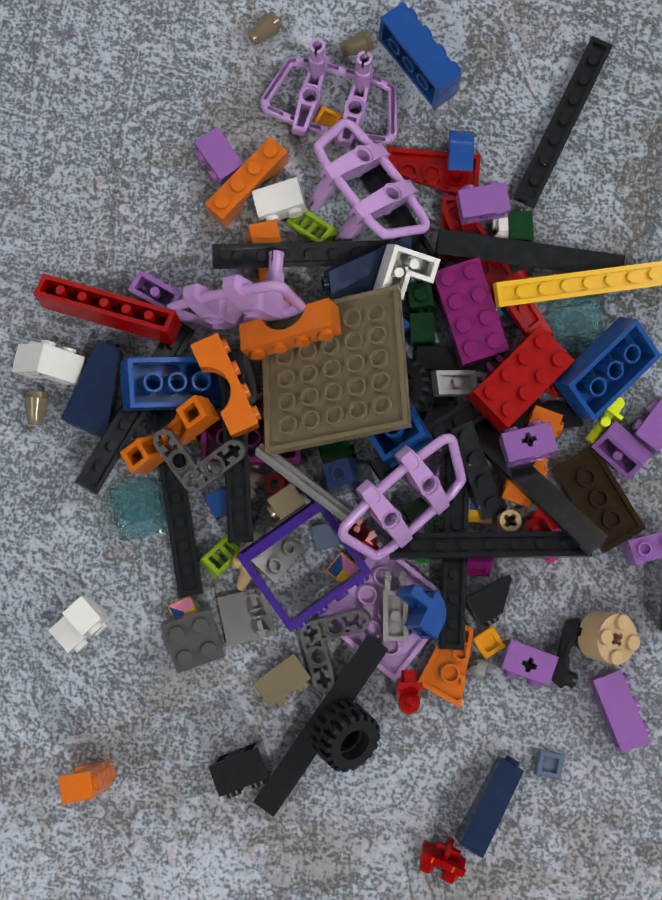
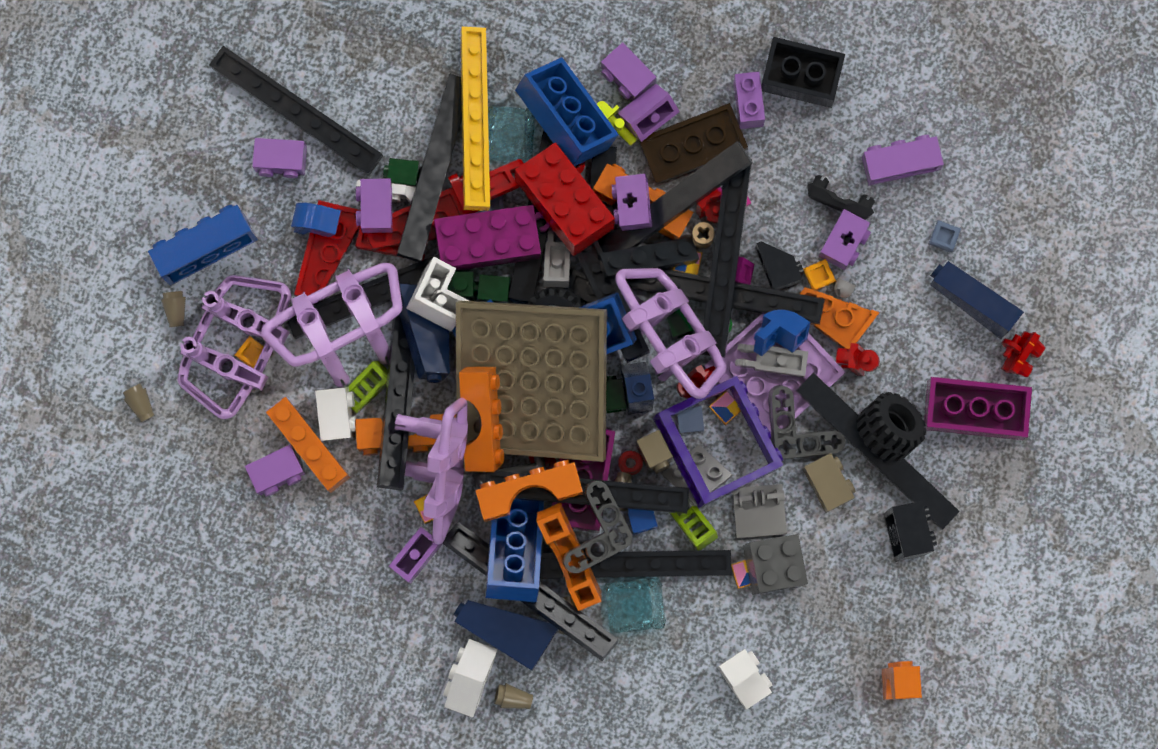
camera: 75 degrees left, 0 degrees up
red brick [34,273,182,345] -> none
tan arm [232,555,251,591] -> none
light grey axle [255,443,353,521] -> none
tan brick [578,611,640,665] -> none
none -> medium lavender brick [252,138,307,178]
none -> magenta brick [924,377,1032,441]

